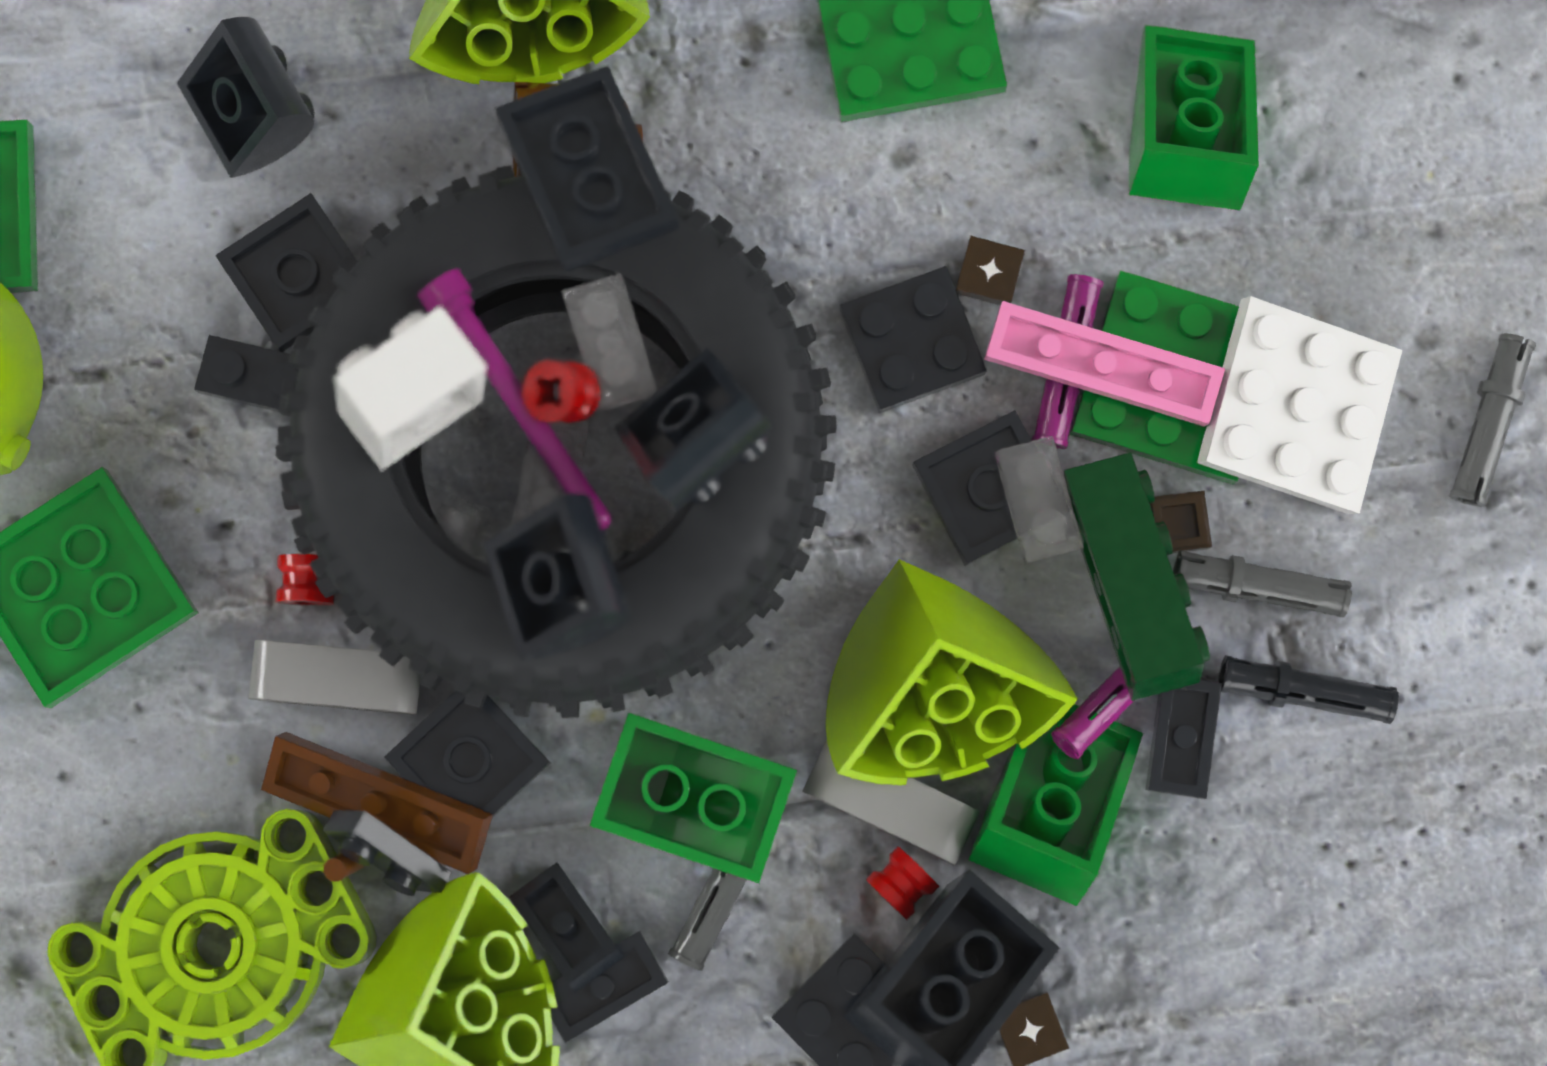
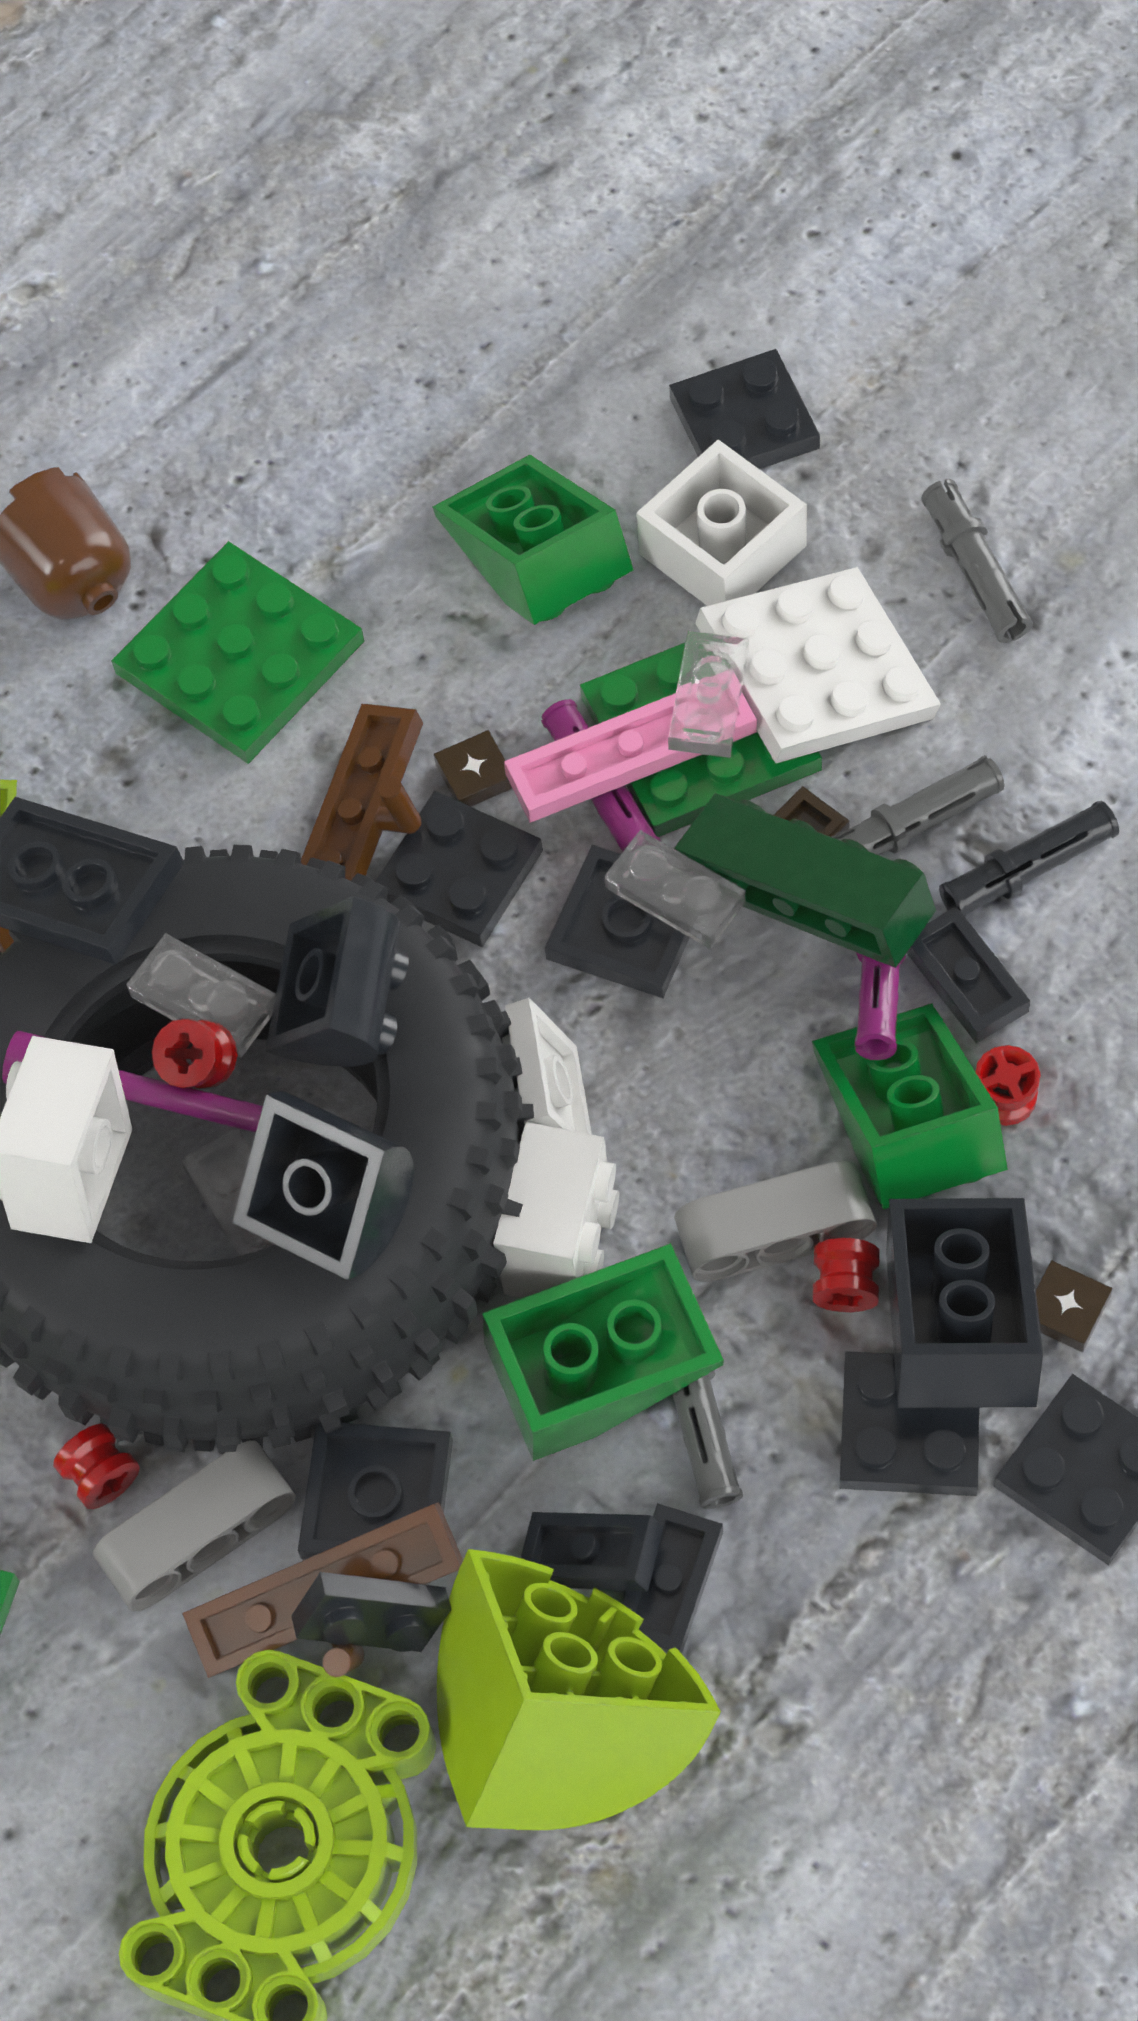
camera: 30 degrees left, 20 degrees down
lime brick [826,559,1078,785] -> none
none -> reddish brown plate [301,704,423,881]
none -> white brick [493,1122,619,1298]
none -> white plate [502,998,592,1135]
none -> white brick [636,439,807,606]
none -> clear plate [668,631,749,758]
none -> black plate [669,349,820,469]
none -> red wheel [975,1045,1041,1126]

